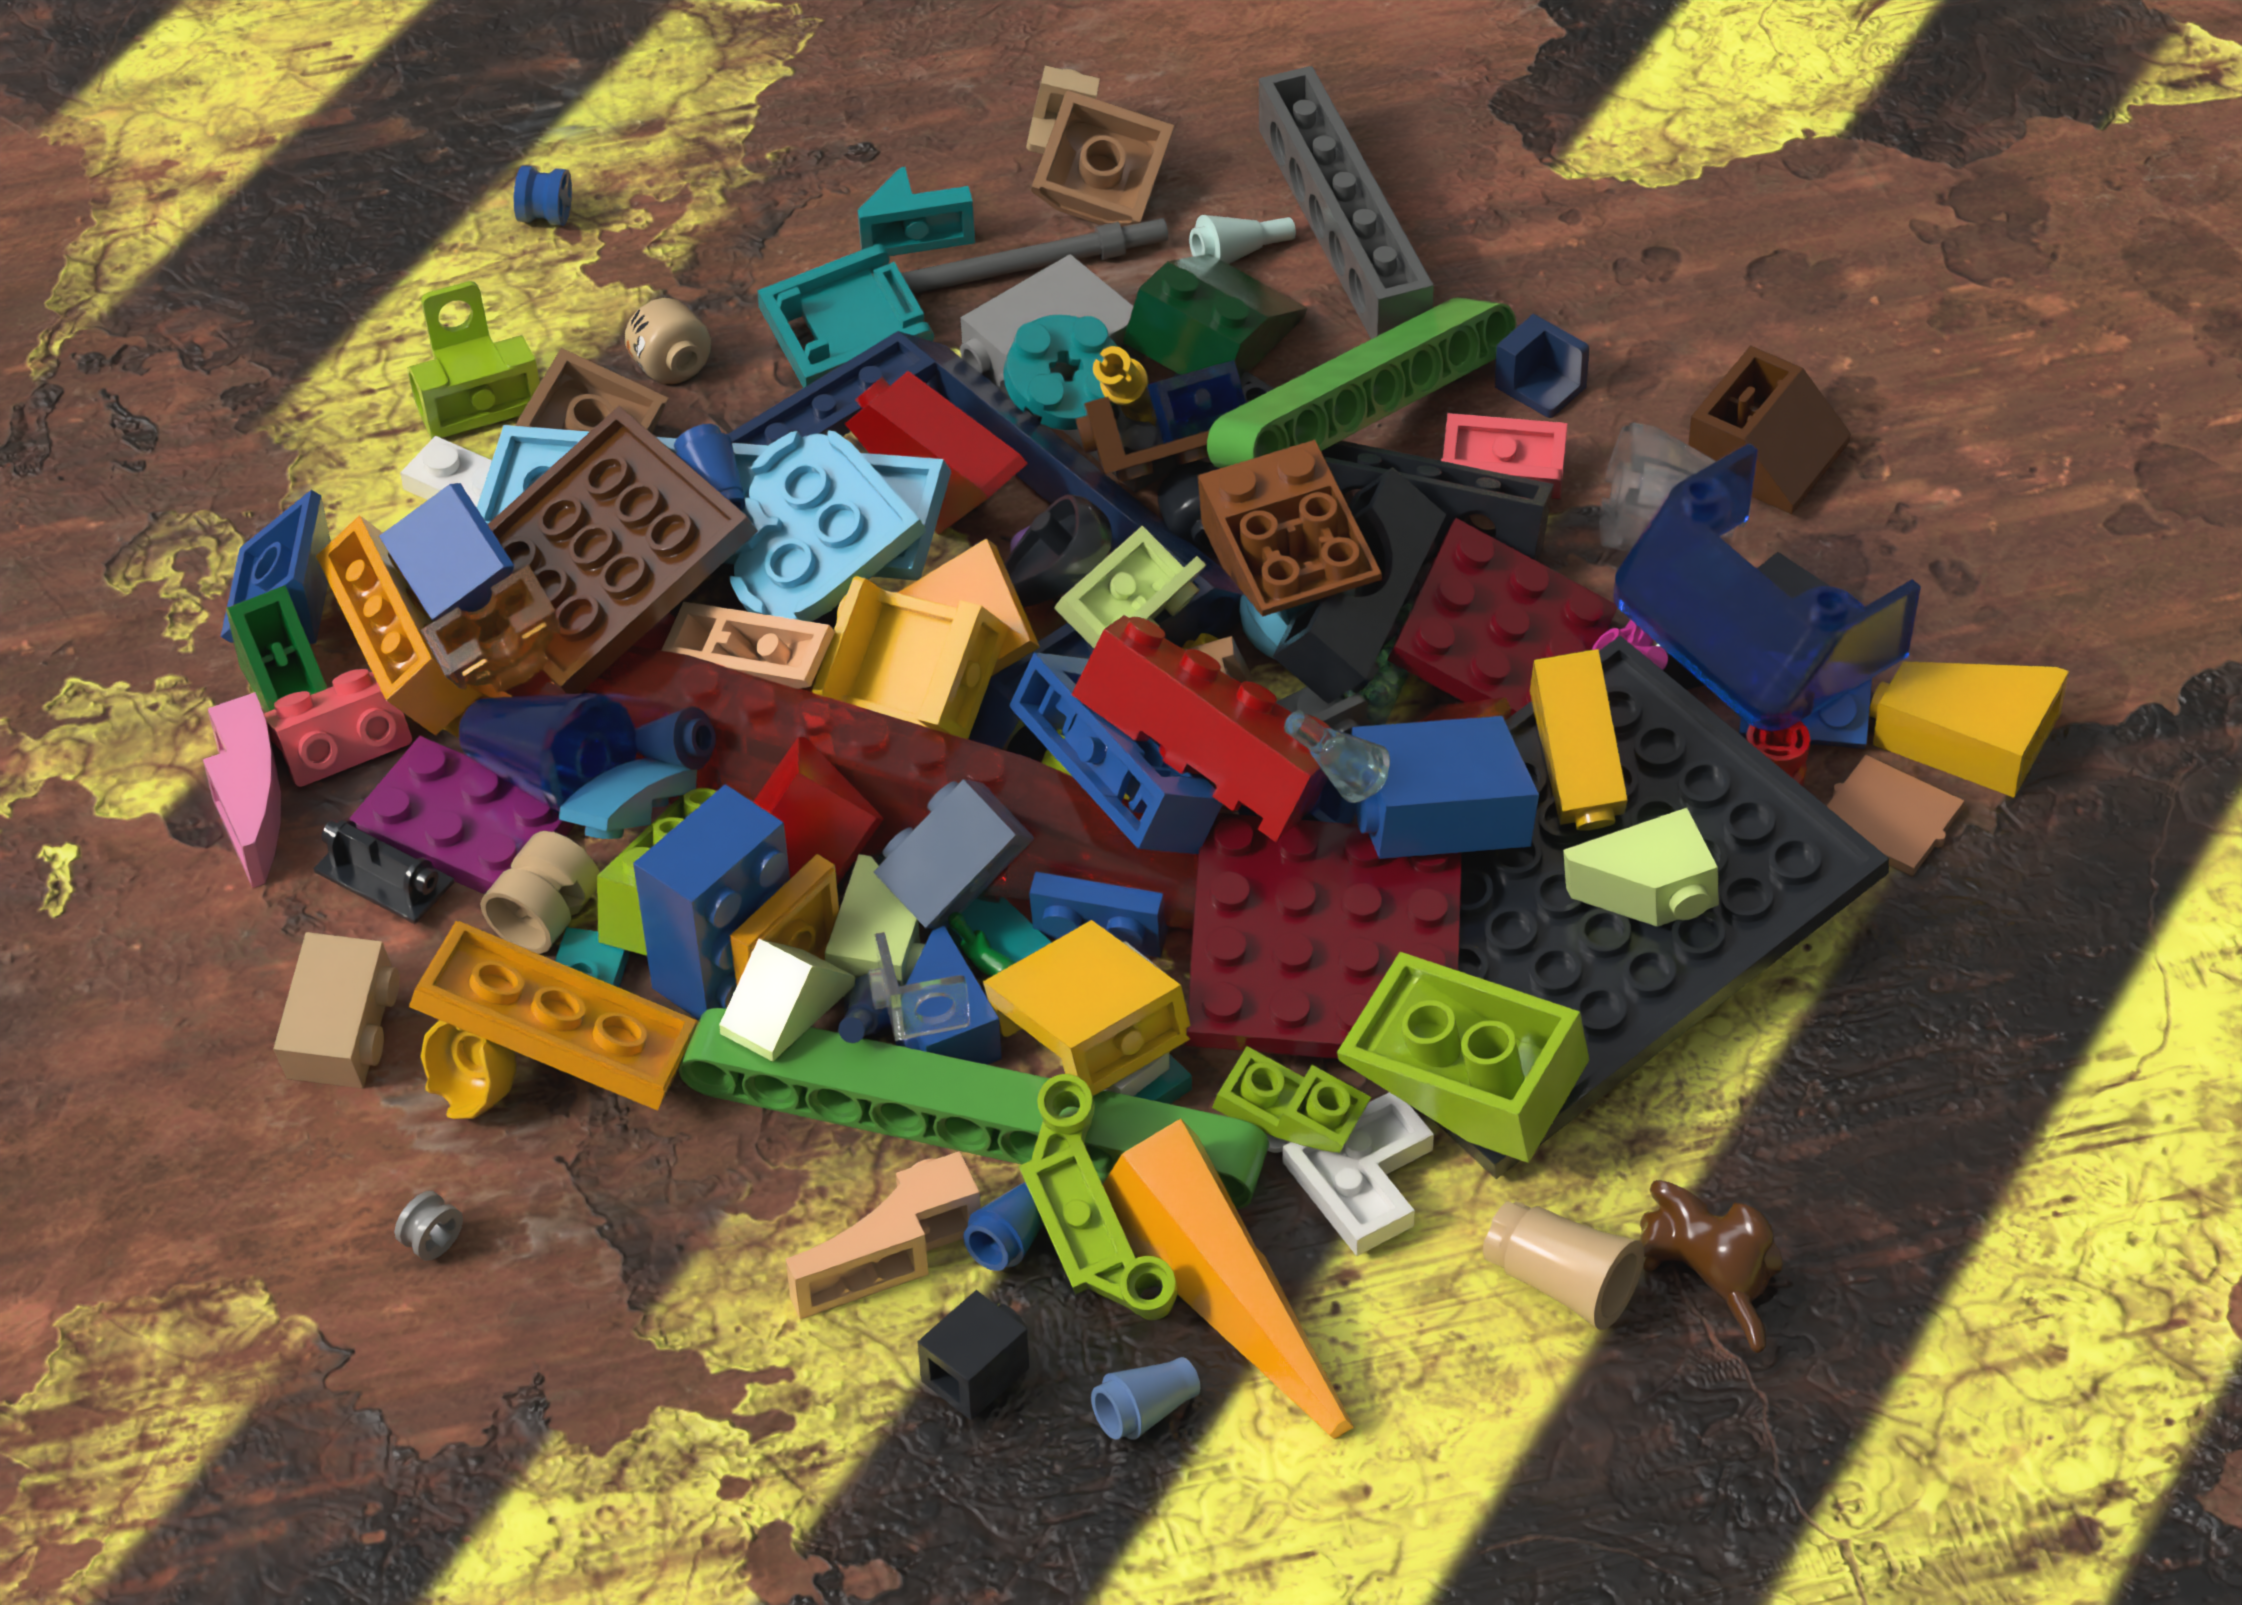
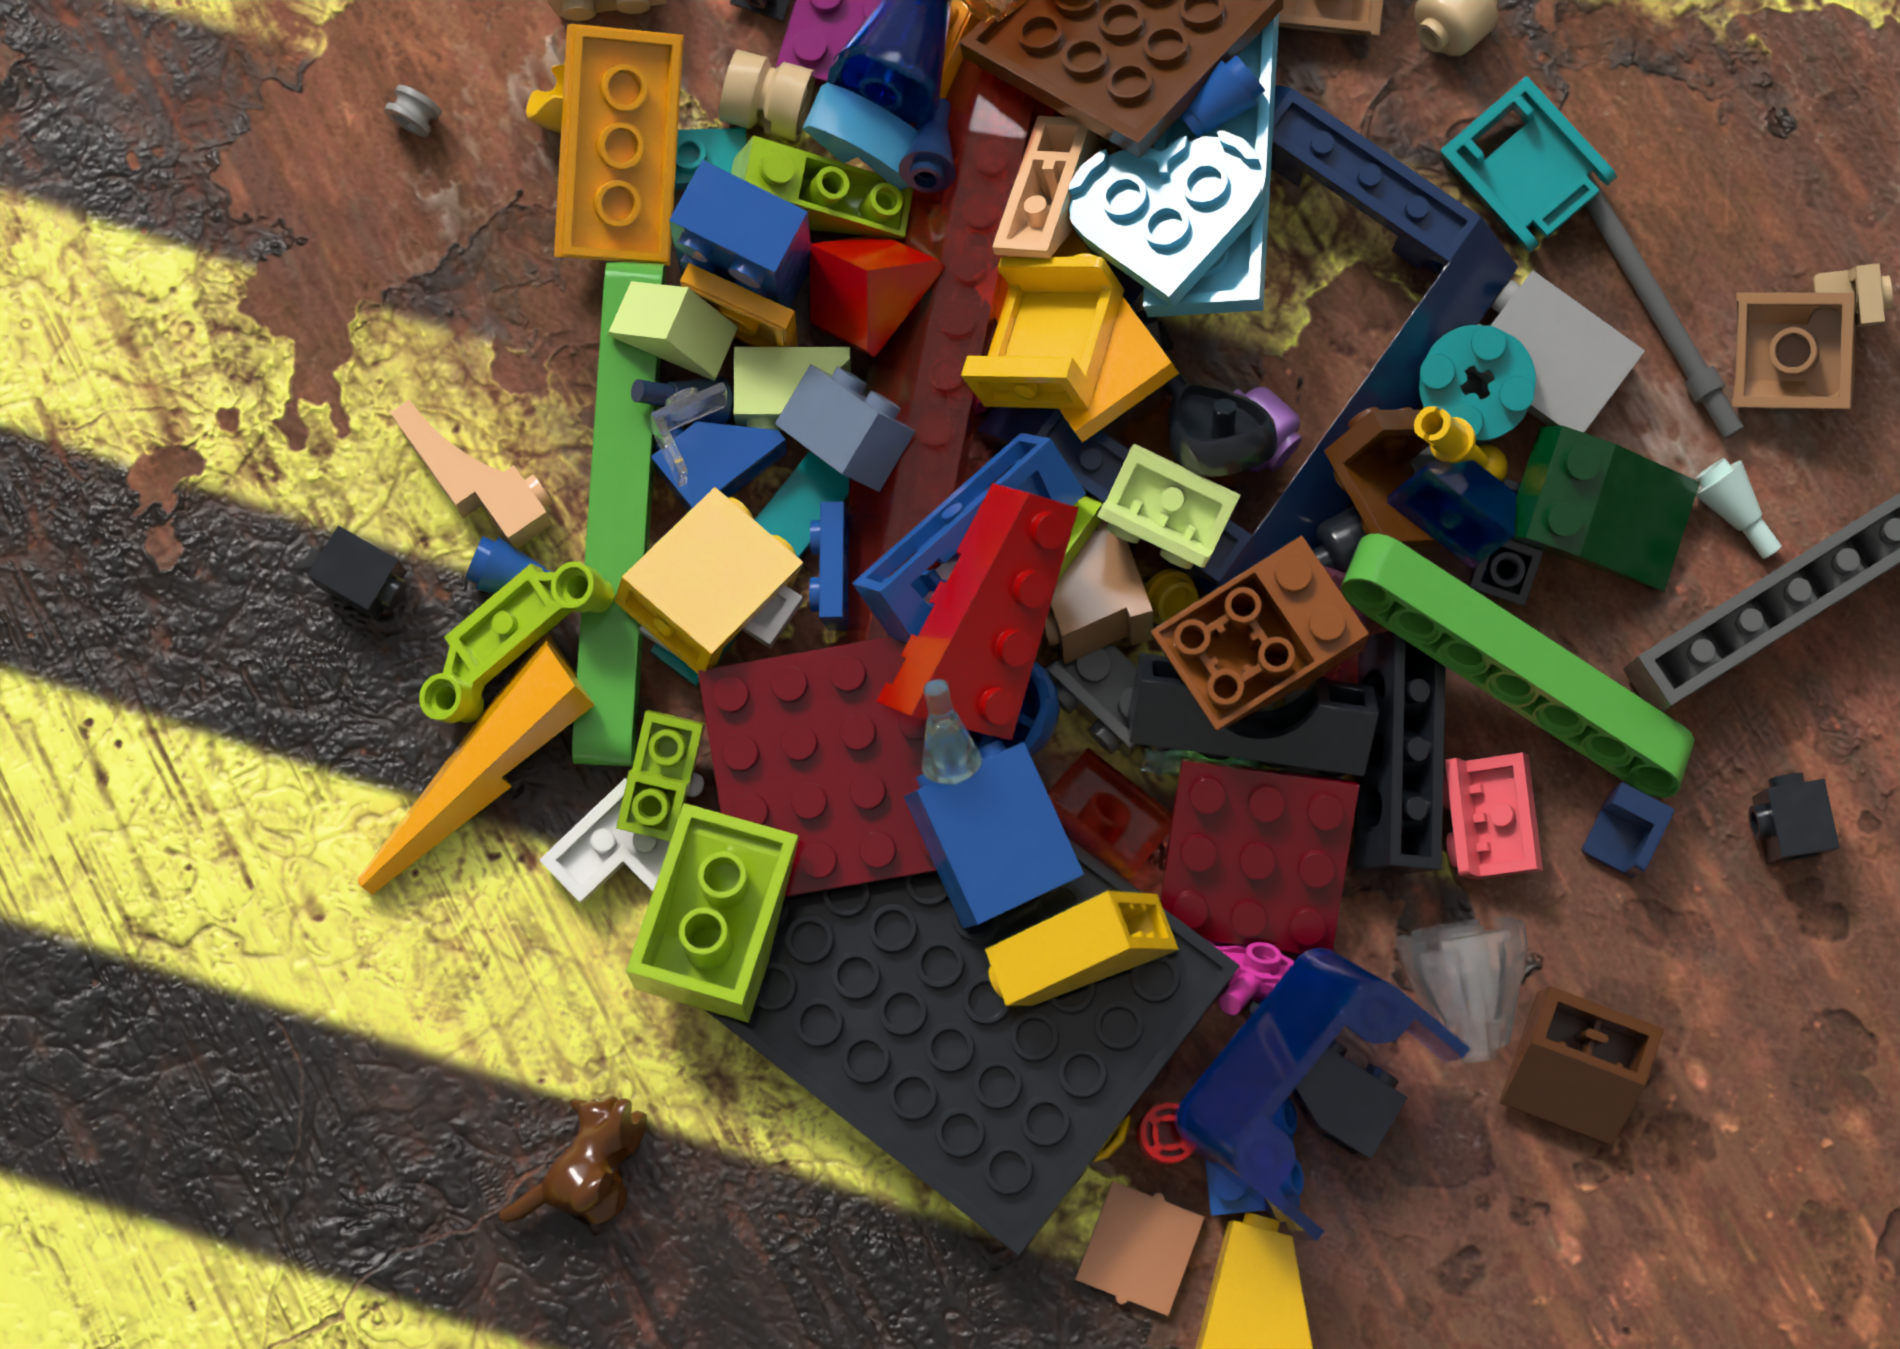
camera: 70 degrees right, 30 degrees up
red slope [845,371,1028,535] -> none
teal slope [857,166,975,256] -> none
green piece [948,912,1015,977] -> none
medium blue cone [1091,1357,1200,1439] -> none
tan plant [1483,1201,1644,1330] -> none
yellowish green slope [1563,808,1719,927] -> none
none -> black brick [1748,772,1840,865]

